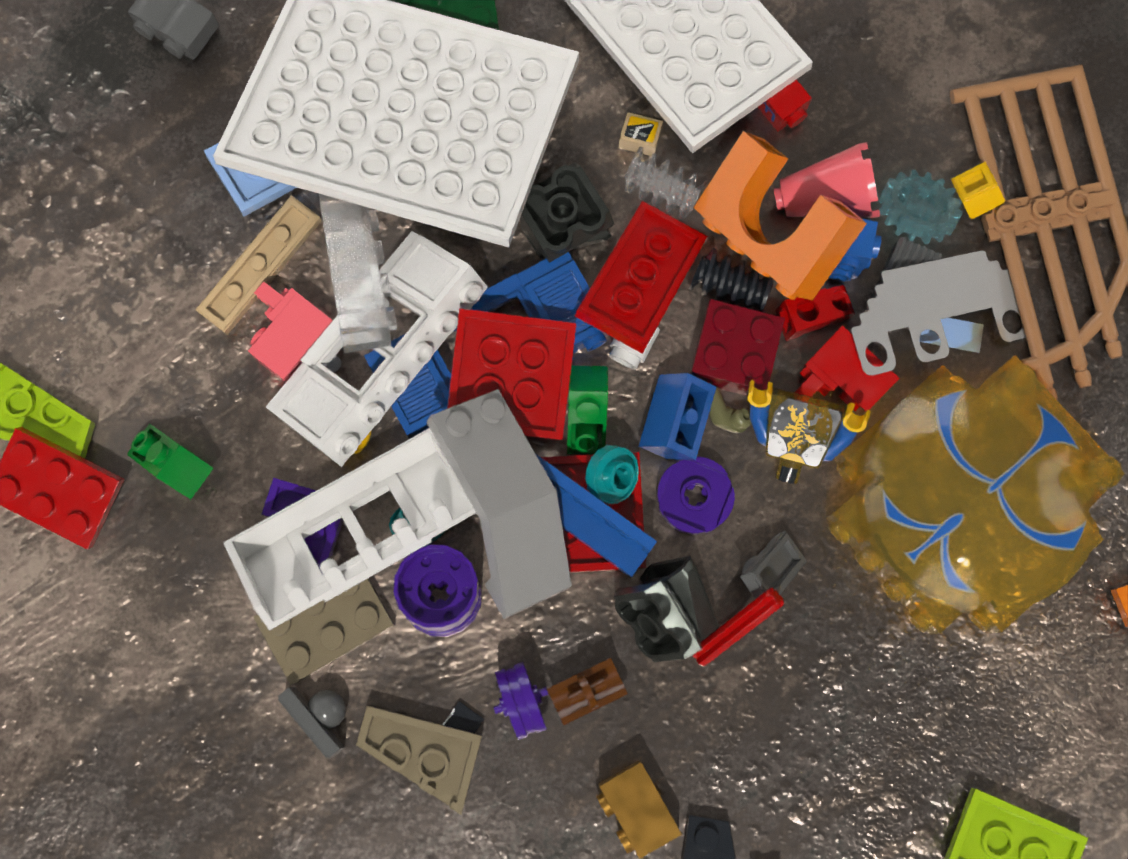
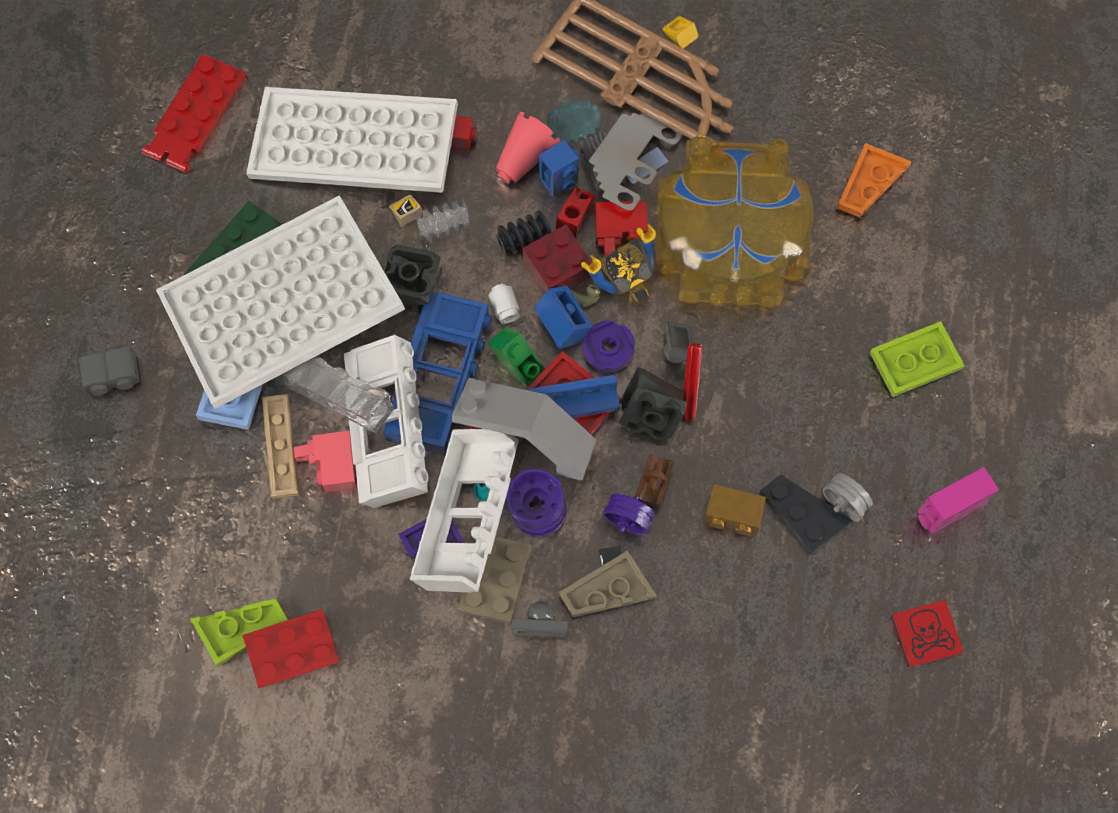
camera: 45 degrees left, 10 degrees down
green slope [127,423,214,500] -> none
red plate [447,308,577,440] -> none
red tile [575,201,708,354] -> none
teal plate [585,445,639,504] -> none
orange arch [693,131,867,300] -> none
yellow slope [951,161,1005,219] -> none

